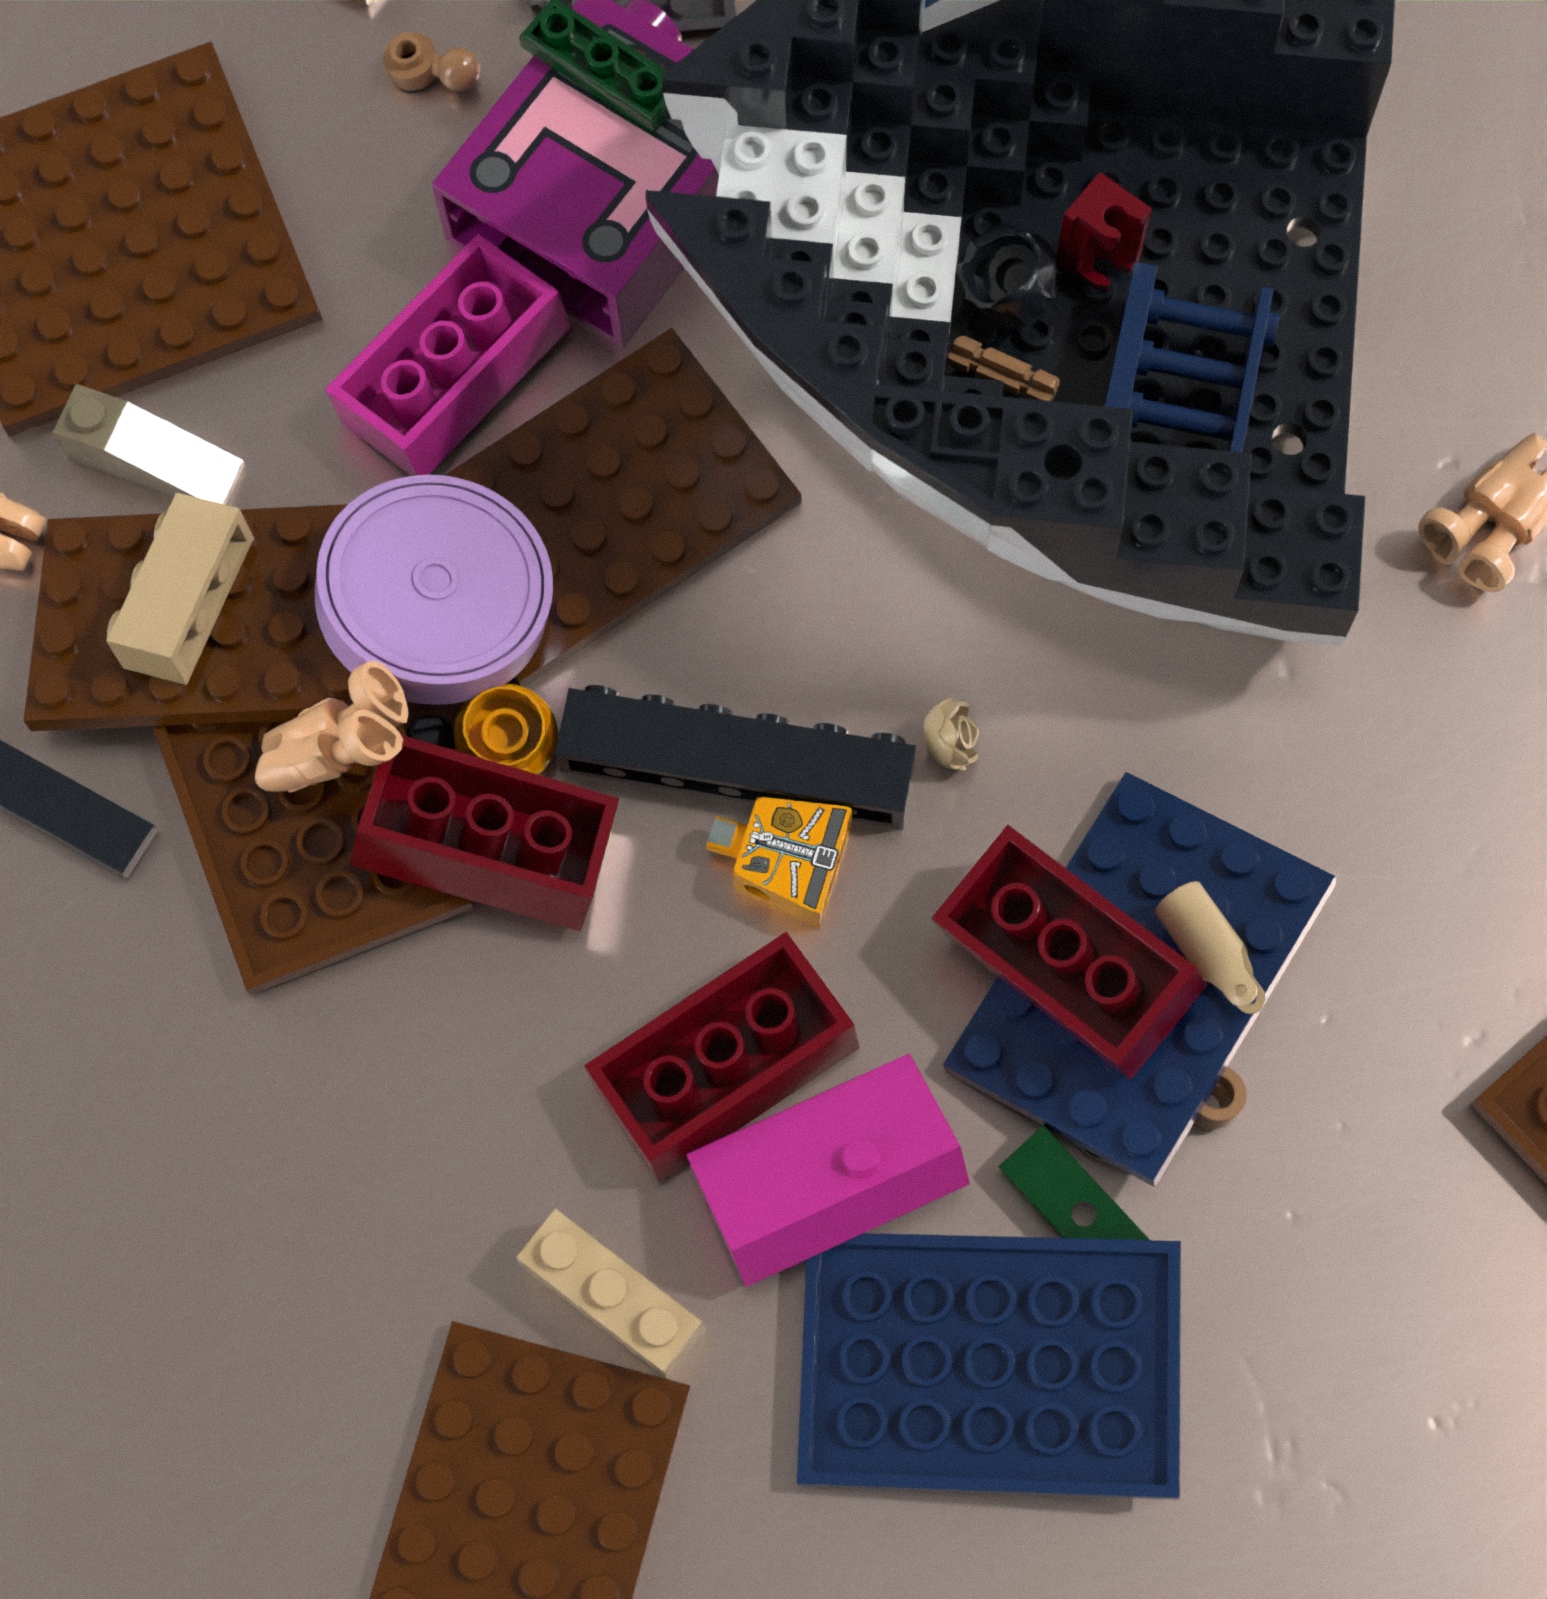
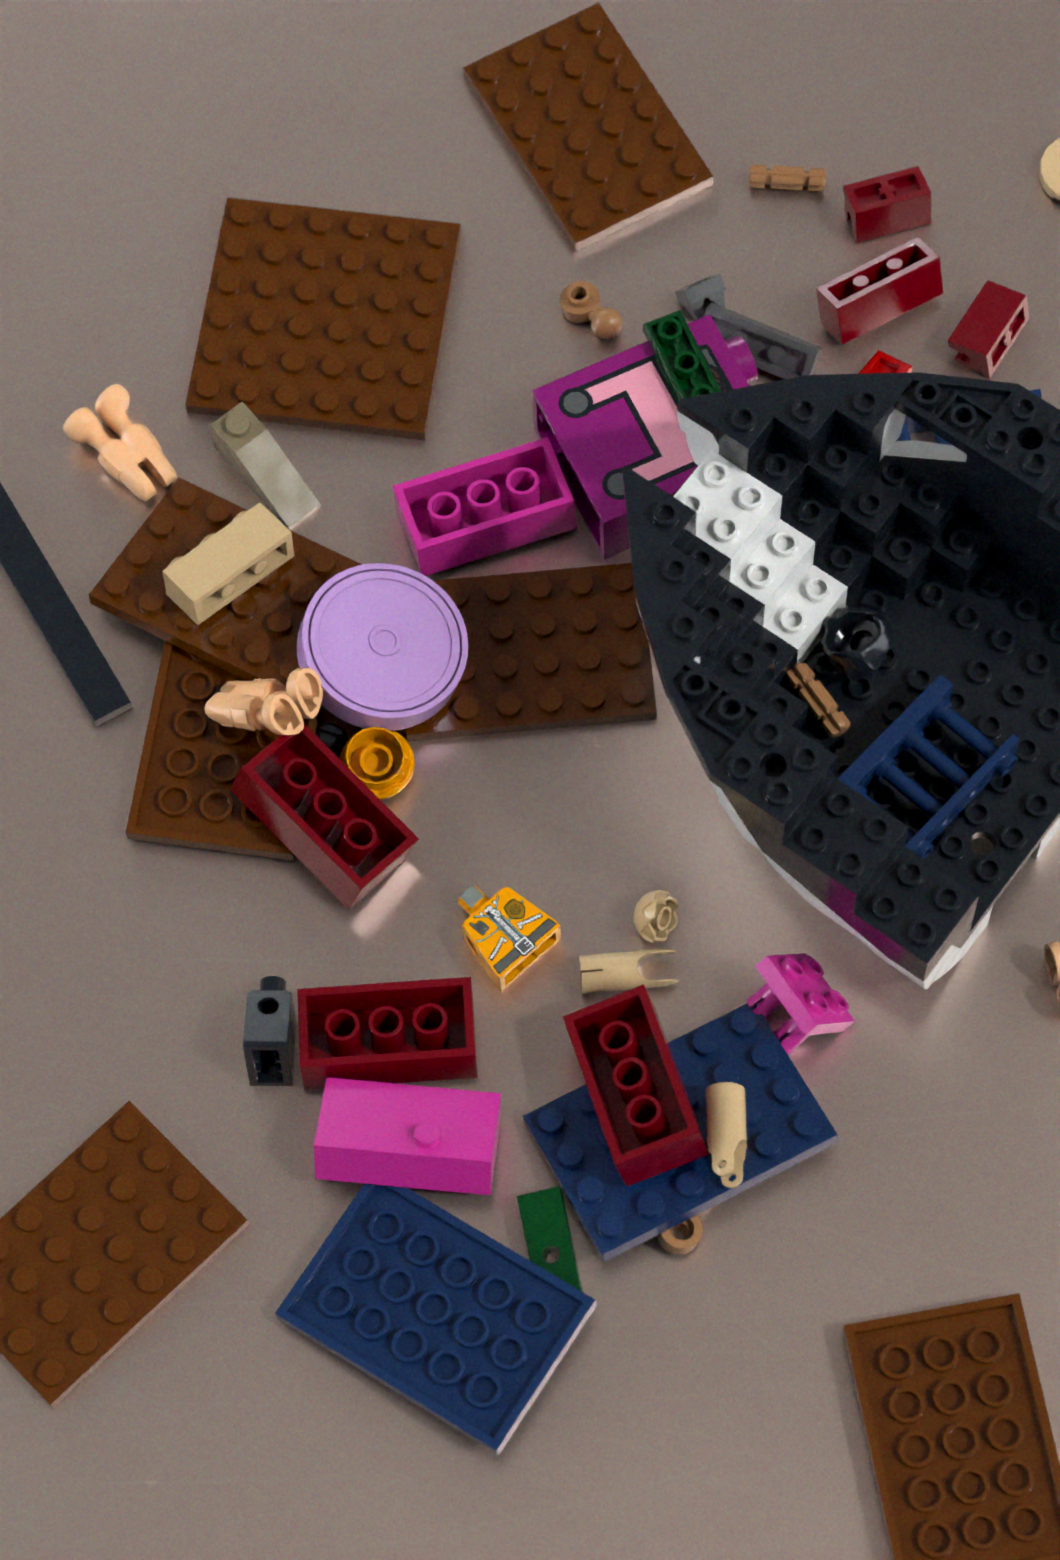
camera: 30 degrees right, 5 degrees down
tan brick [516,1208,706,1379] -> none
black brick [555,685,916,829] -> none
dark red hinge [1056,172,1152,291] -> none
none -> black torso [243,976,296,1086]
none -> tan piece [579,948,679,994]
none -> dark pink plate [747,953,855,1054]

